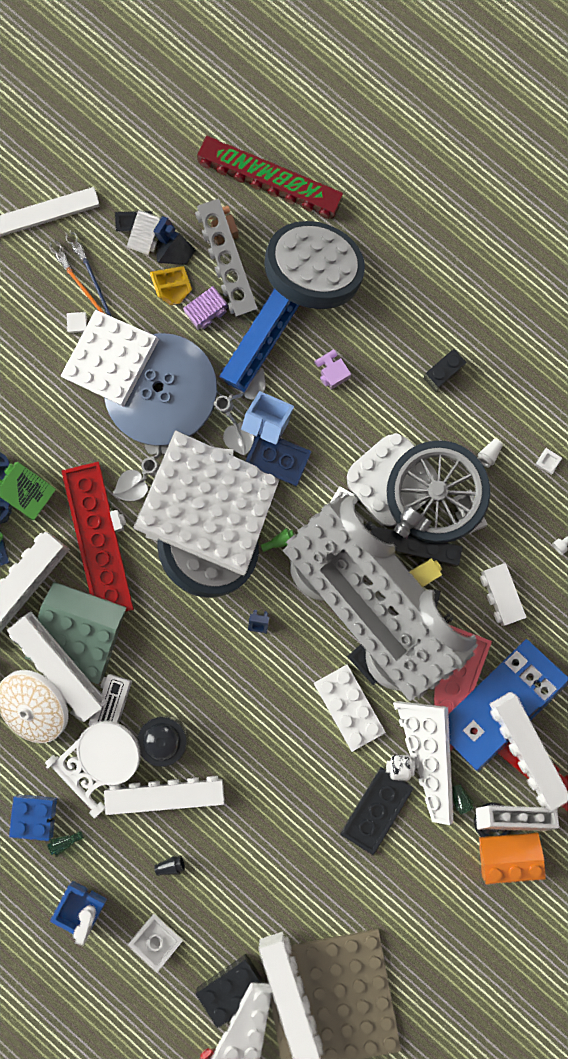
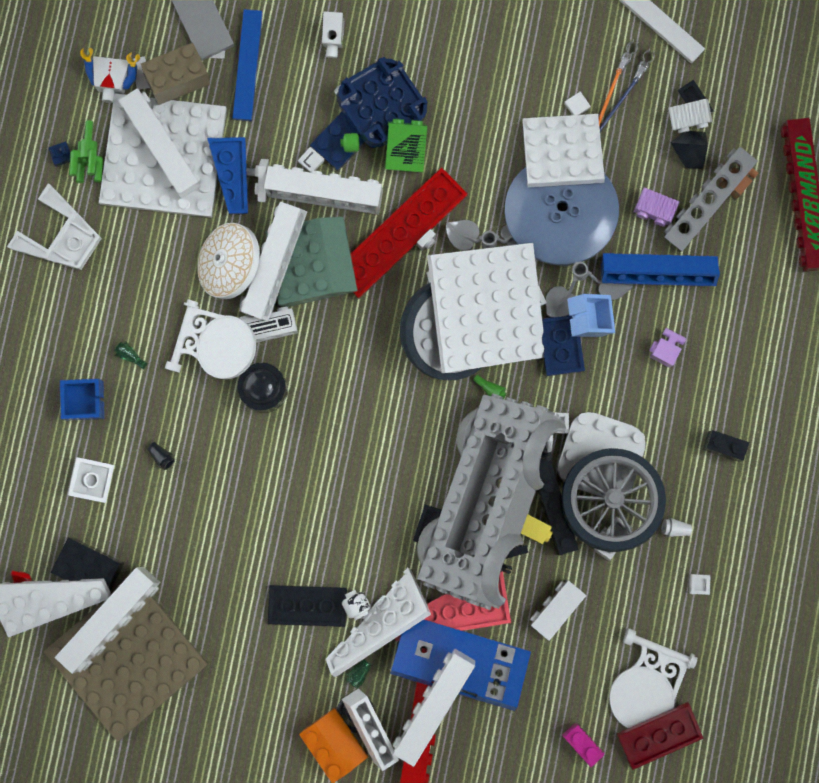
camera: 60 degrees right, 0 degrees up
blue piece [9,794,57,841] -> none
white plate [73,905,96,946] -> none
white brick [104,776,225,815] -> none
yellow slope [150,266,192,305] -> none
dark blue tile [153,216,179,244] -> none
dark blue tile [248,610,269,634] -> none
light grey wheel [265,221,365,309] -> none
white plate [314,664,386,752] -> none
flat silver piece [394,506,431,538] -> none

